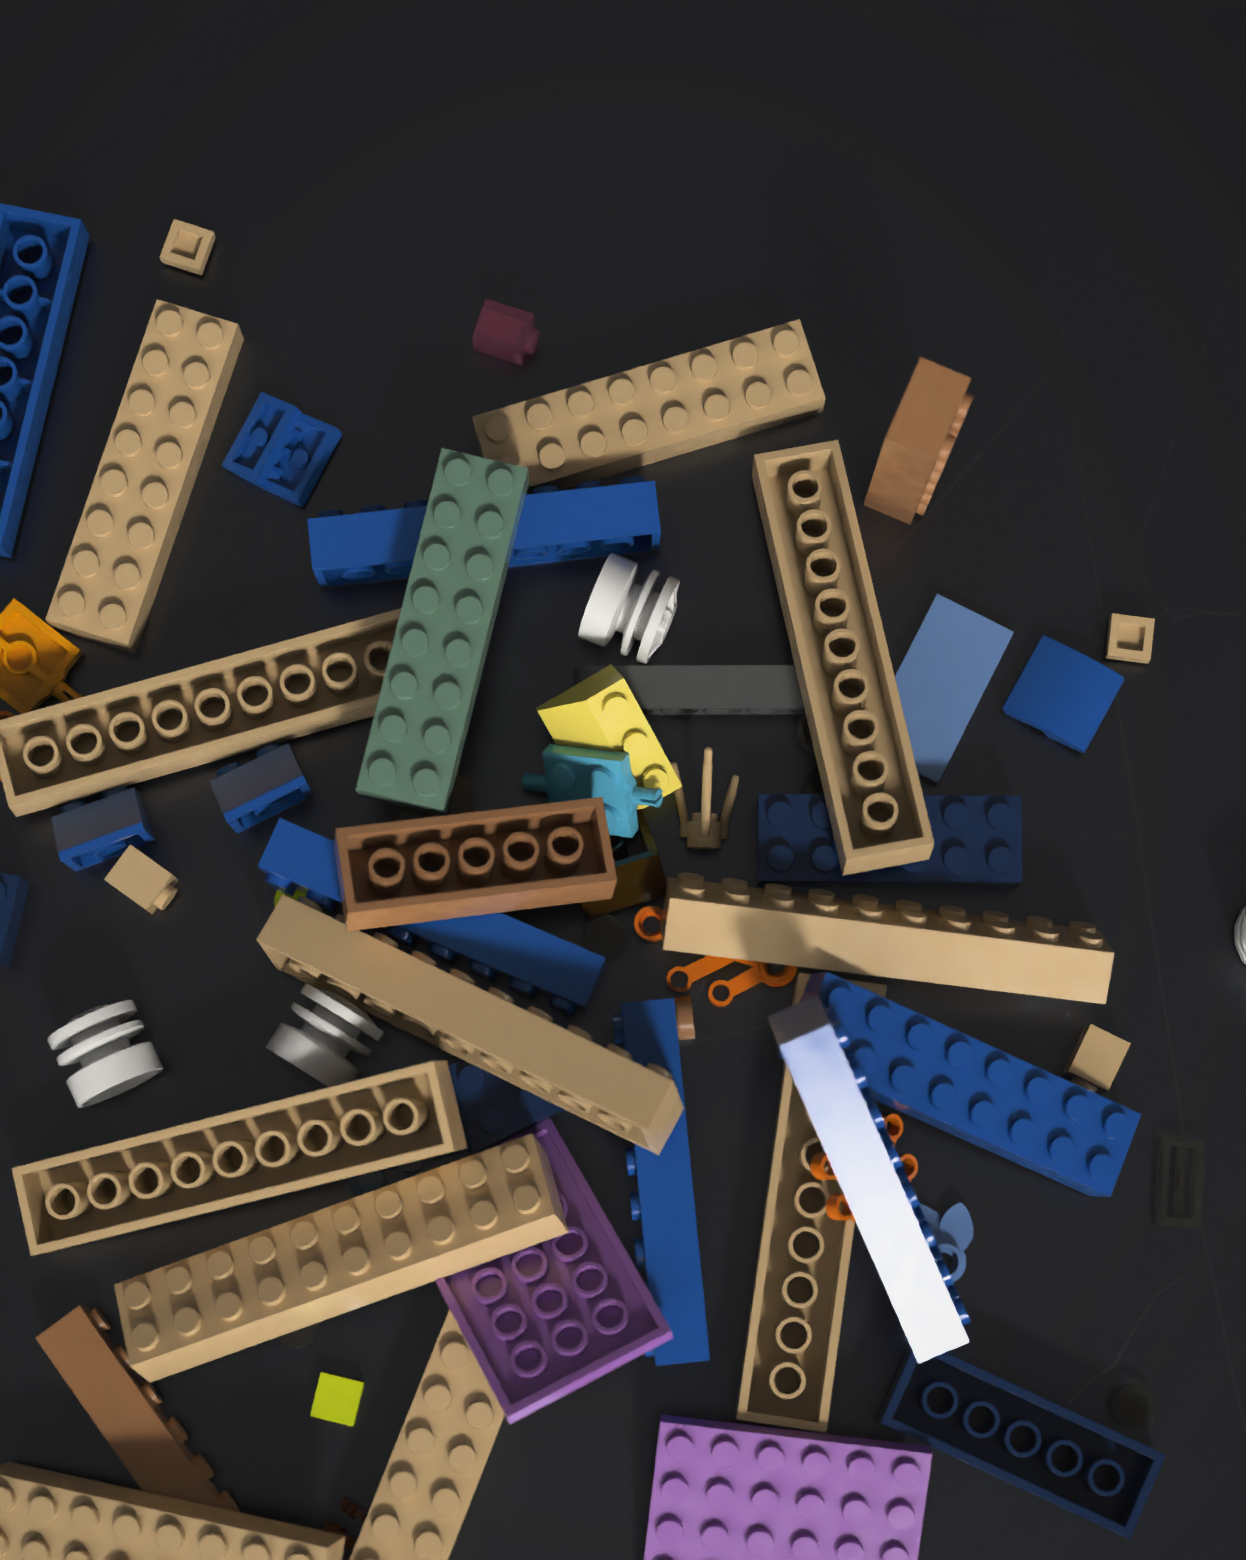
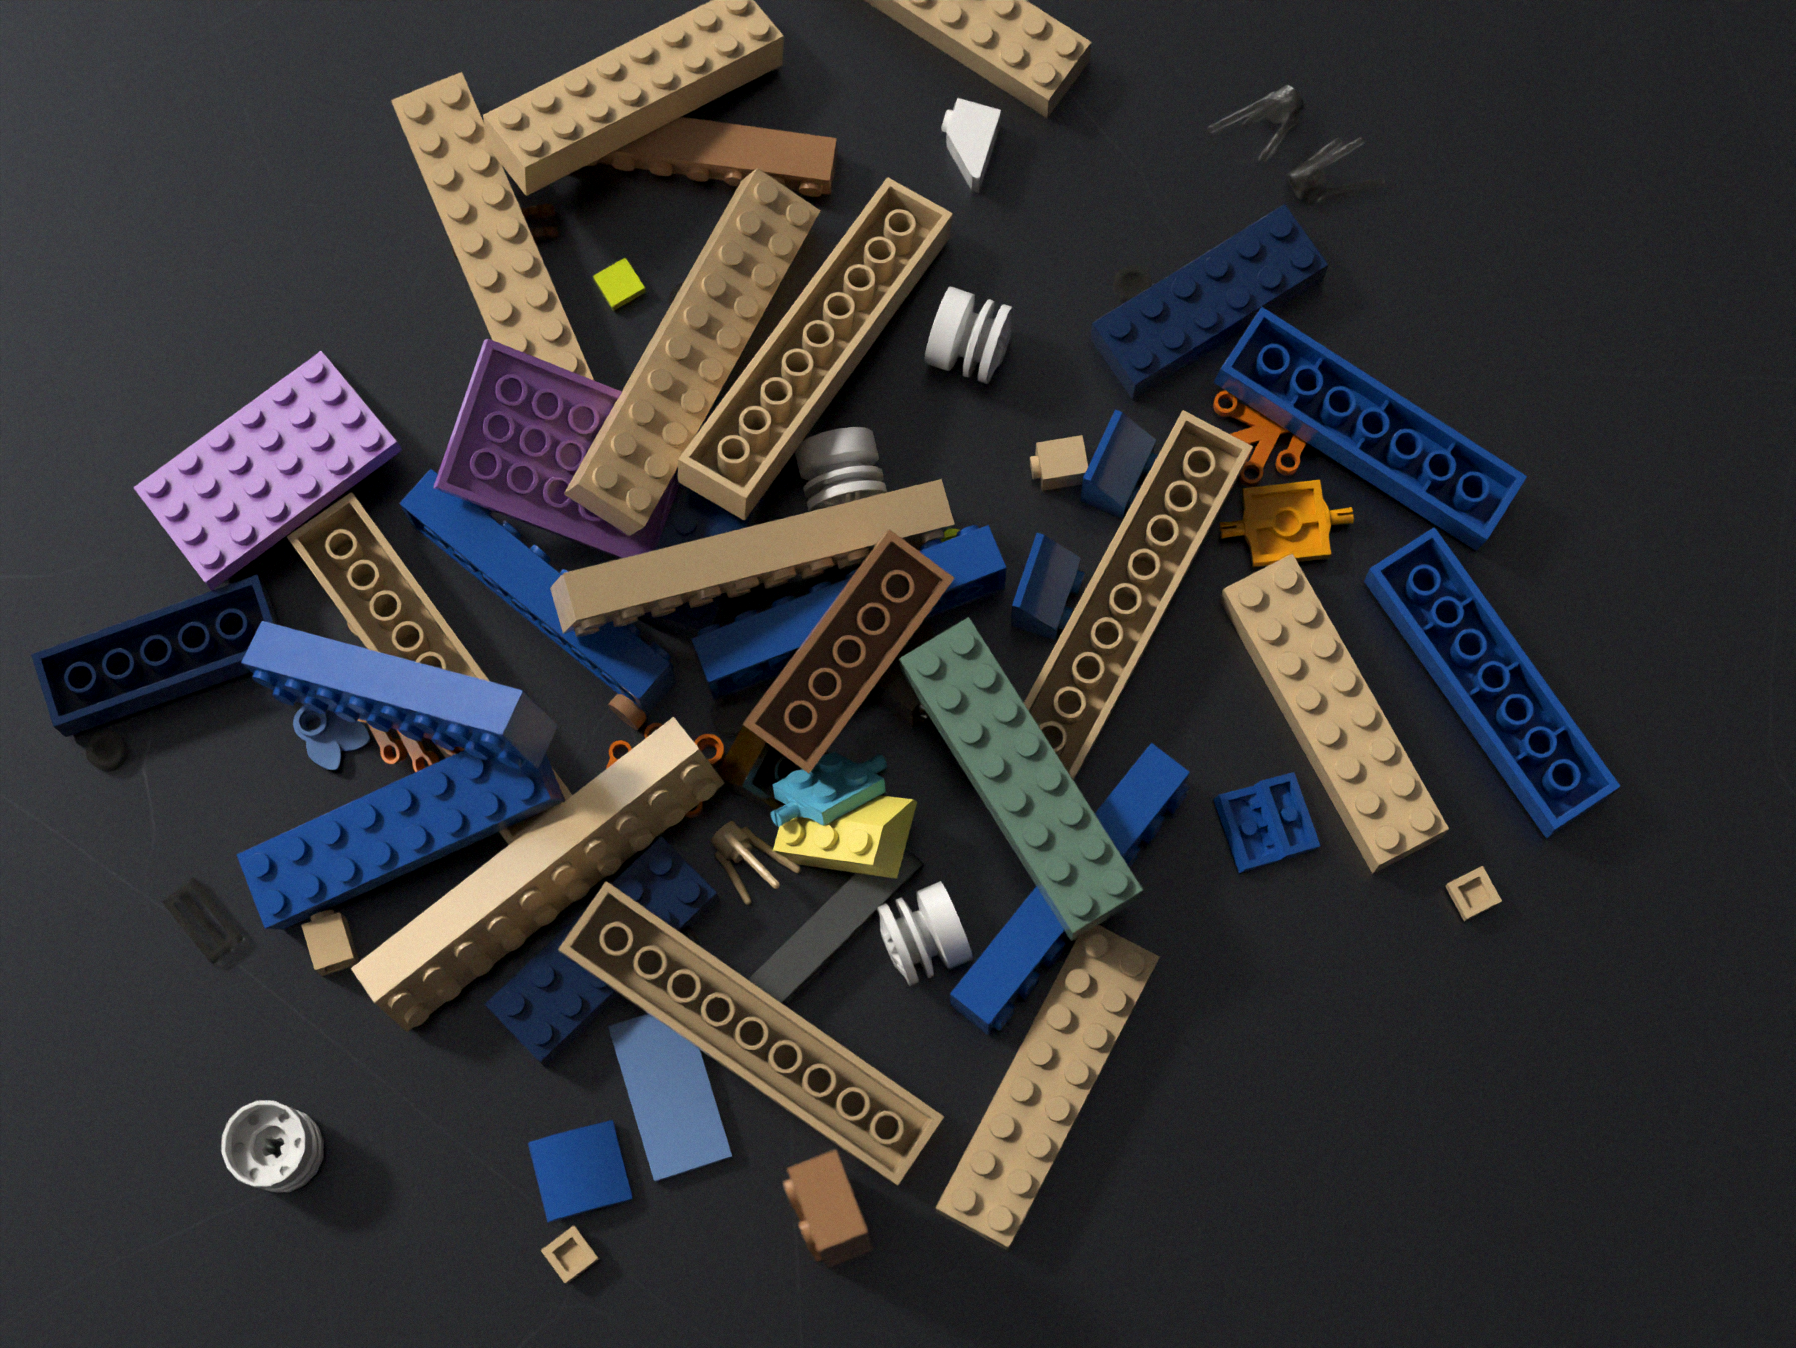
camera: 140 degrees right, 5 degrees down
clear pink brick [472,299,540,365] -> none

